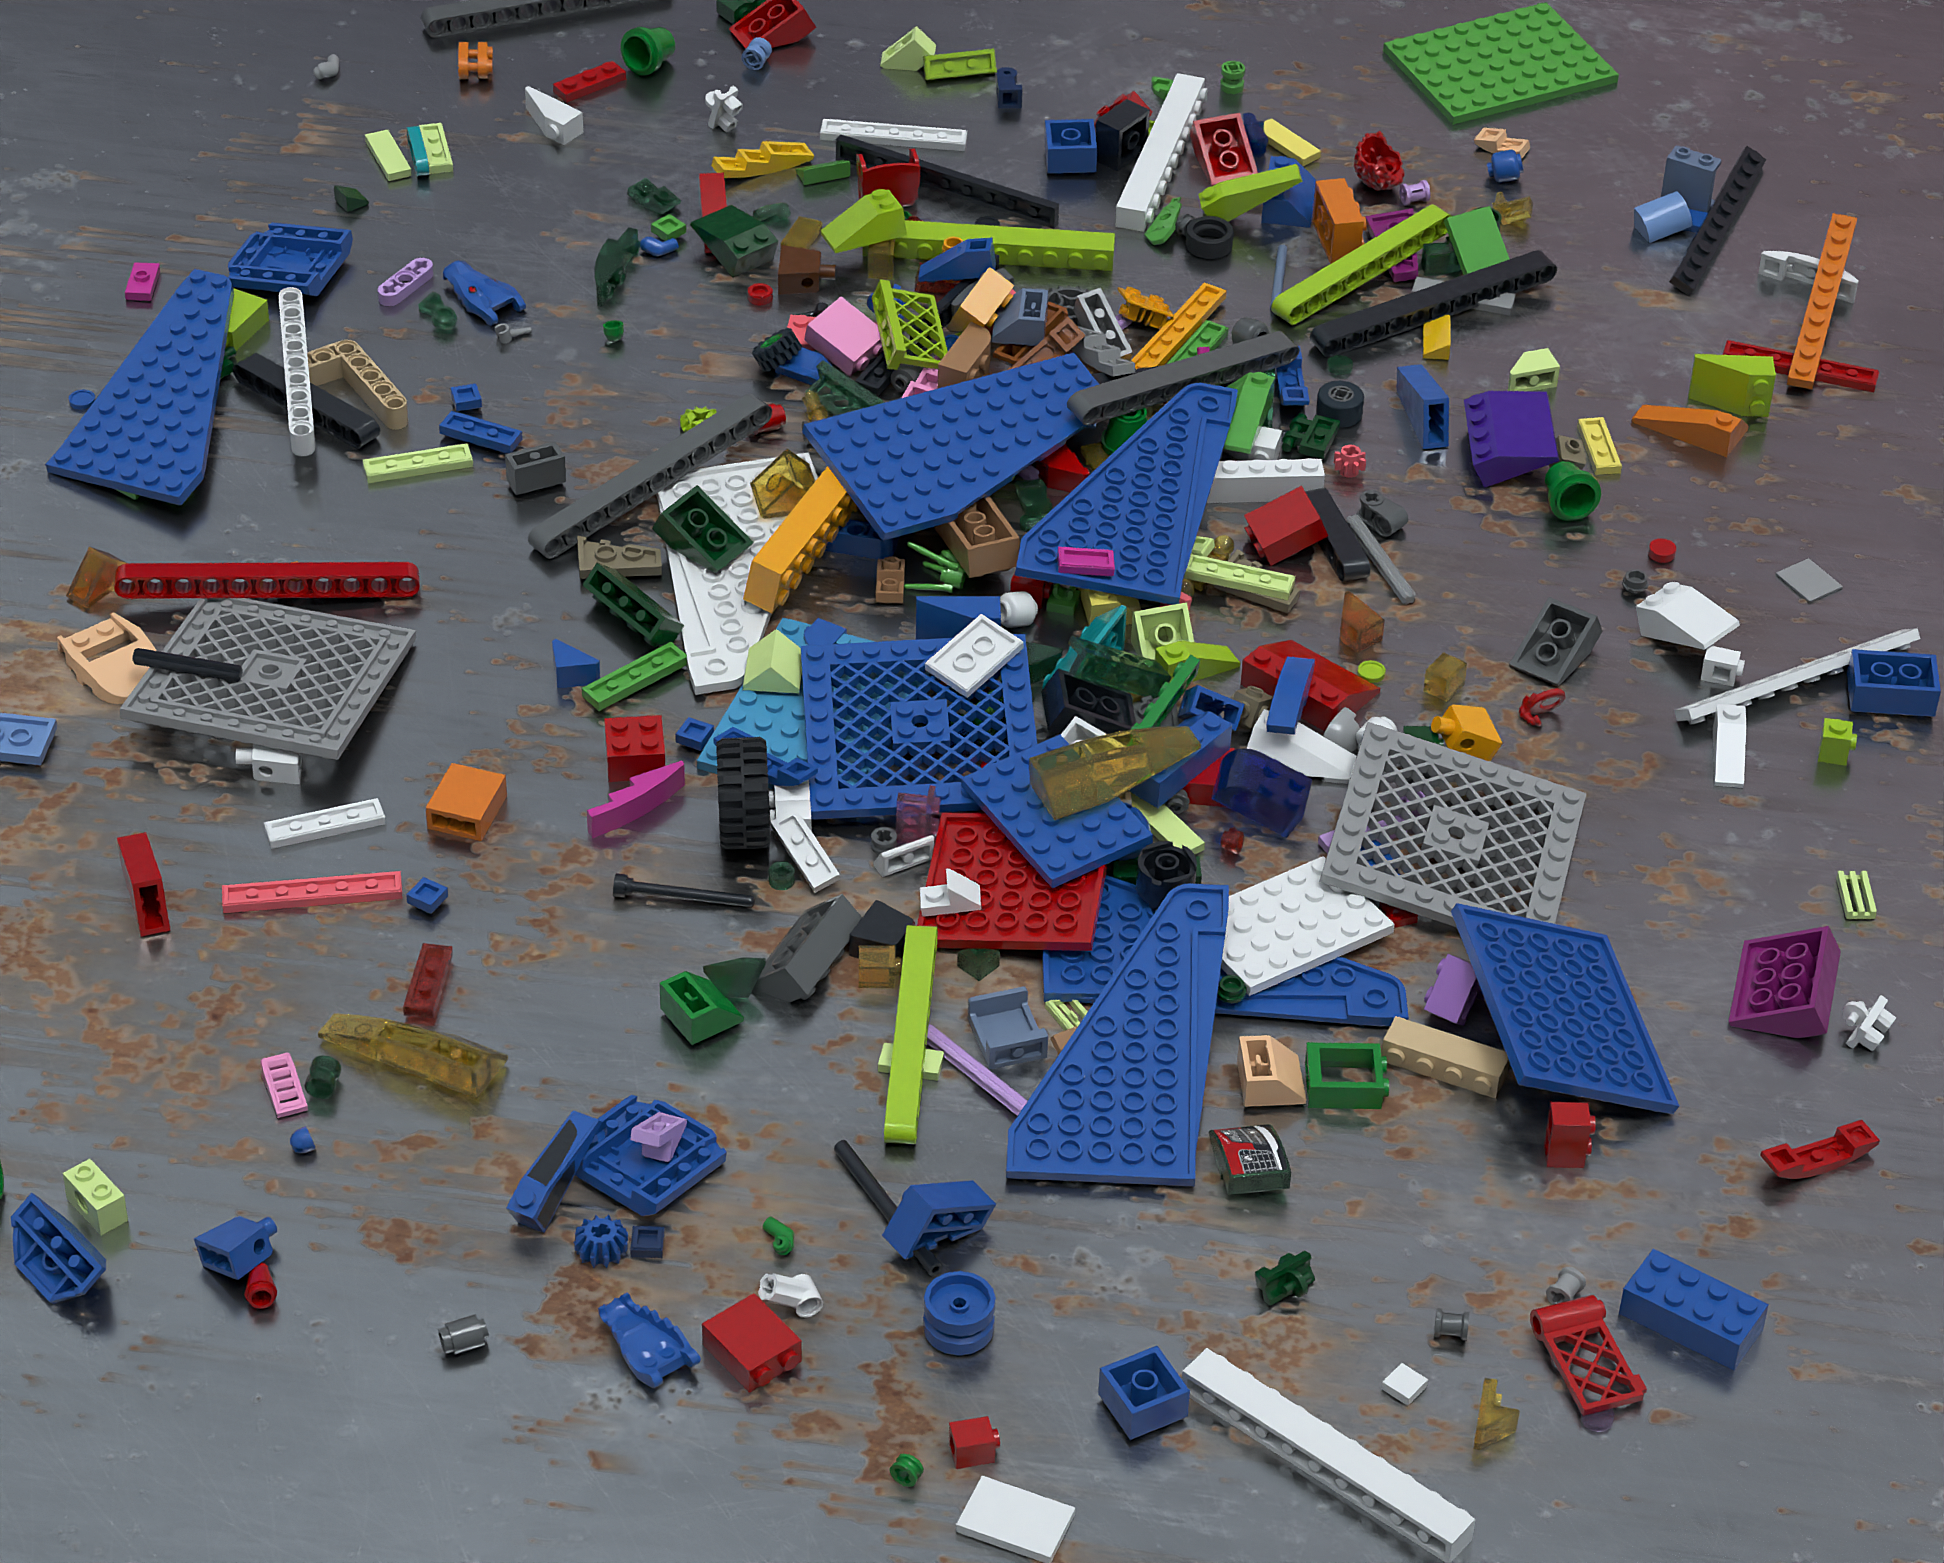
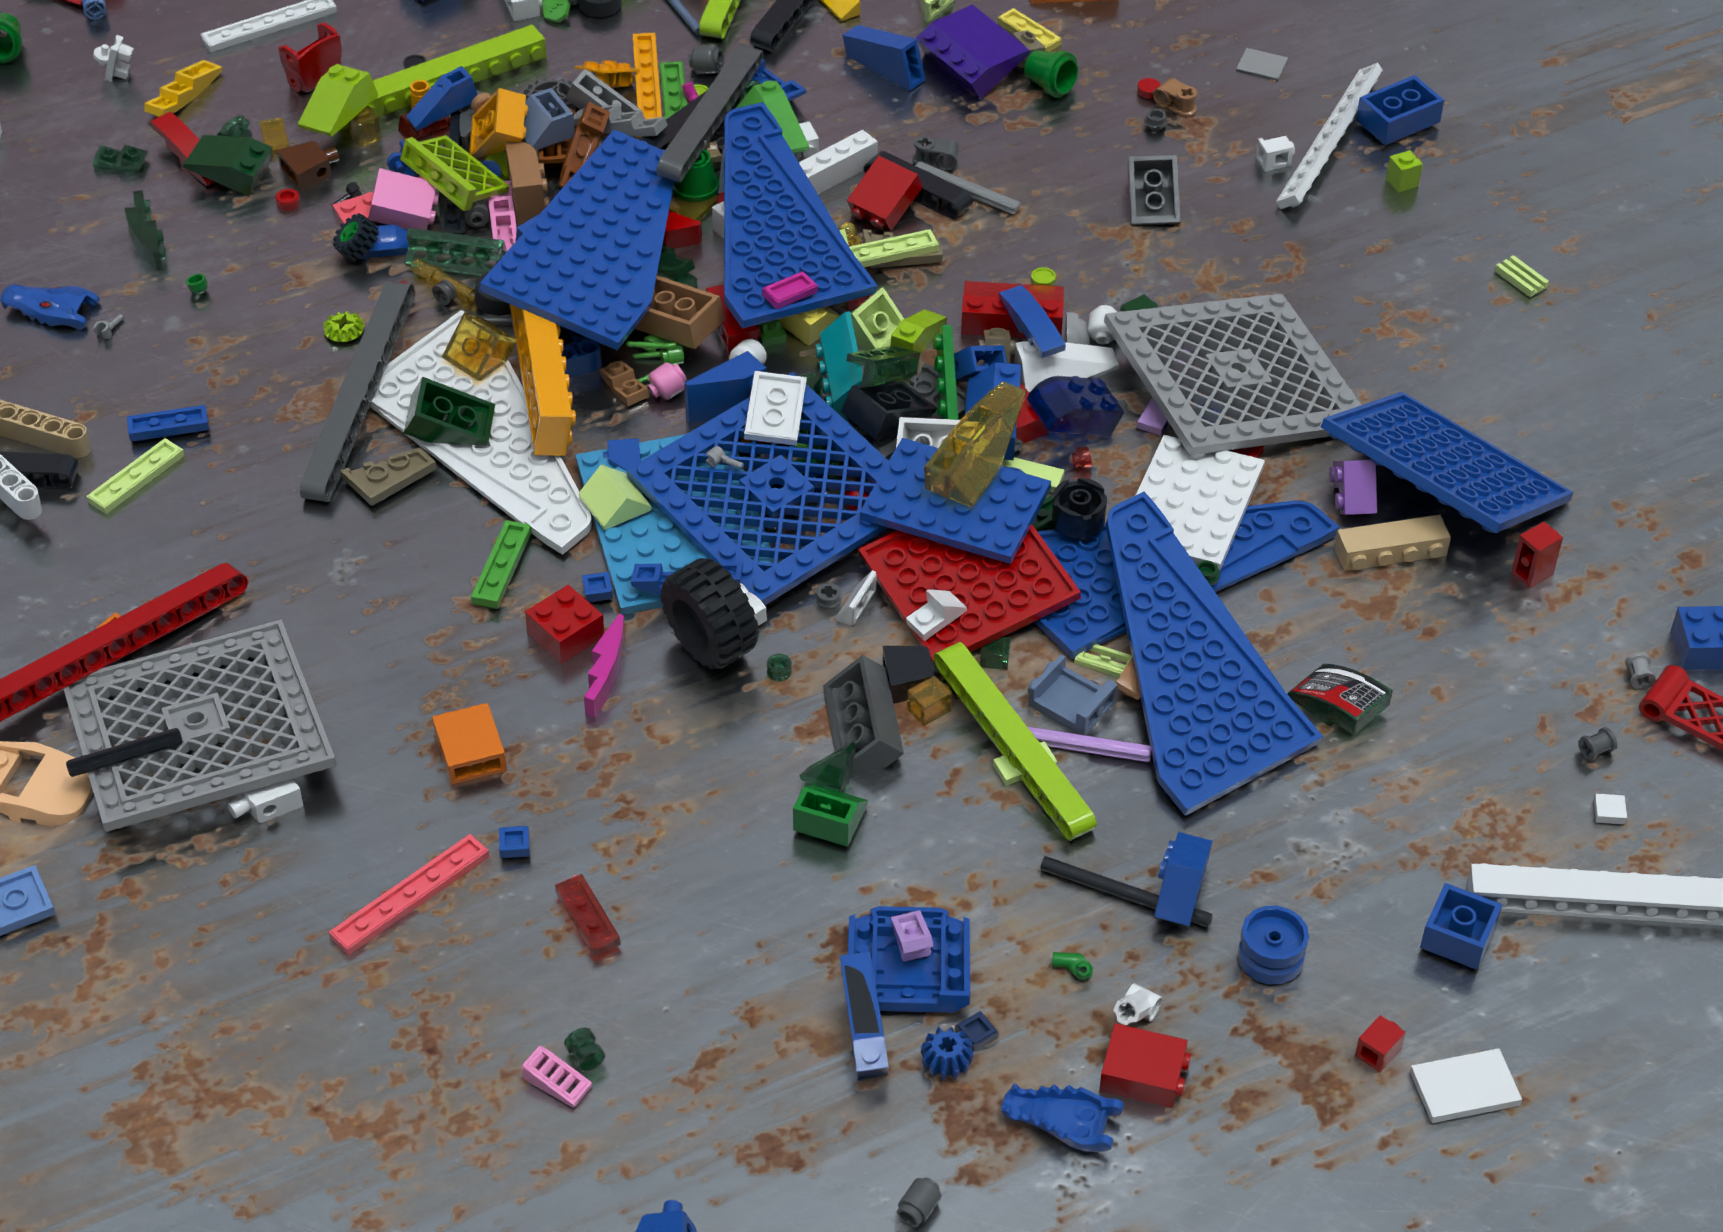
camera: 35 degrees left, 5 degrees up
red slope [117,832,171,937] -> none
white tile [264,798,386,849] -> none
blue hinge [290,1126,316,1154] -> none
clear yellow wedge [318,1014,508,1099] -> none
clear green tile [418,291,444,319] -> none
clear green plate [431,306,457,330] -> none
blue plate [450,383,482,411] -> none
dark grey brick [505,441,566,495] -> none
blue slope [552,639,600,688] -> none
dark green brick [583,562,685,648] -> none
black piece [613,873,755,907] -> none
blue arm [640,236,679,257] -> none
bright green plate [651,214,686,241] -> none
white plate [771,808,840,893] -> none
bright green slope [796,160,850,185] -> none
black plate [836,134,1059,229] -> none
green bush [890,1453,924,1487] -> none
clear pink bracket [896,785,940,844] -> none
light nougat slope [1237,1035,1306,1107] -> none
dark green hips [1255,1250,1315,1306] -> none
dark green plate [1281,413,1340,459] -> none
green window [1304,1042,1389,1109] -> none
black wheel [1316,380,1364,428] -> none
clear green piece [1327,355,1353,375] -> none
coral gear [1334,445,1366,478] -> none
clear orange slope [1339,591,1385,653] -> none
clear yellow brick [1423,652,1467,702] -> none
light orange torso [1431,704,1503,761] -> none
clear yellow slope [1473,1378,1520,1450] -> none
red piece [1519,688,1566,727] -> none
white slope [1635,582,1740,650] -> none
white slope [1713,704,1746,788] -> none
magenta slope [1728,926,1841,1038] -> none
red slope [1760,1120,1880,1179] -> none
white hips [1842,995,1896,1051] -> none
none -> bright pink head [647,362,687,401]
none -> light grey hand [706,446,744,469]
none -> medium nougat piece [1153,78,1197,117]

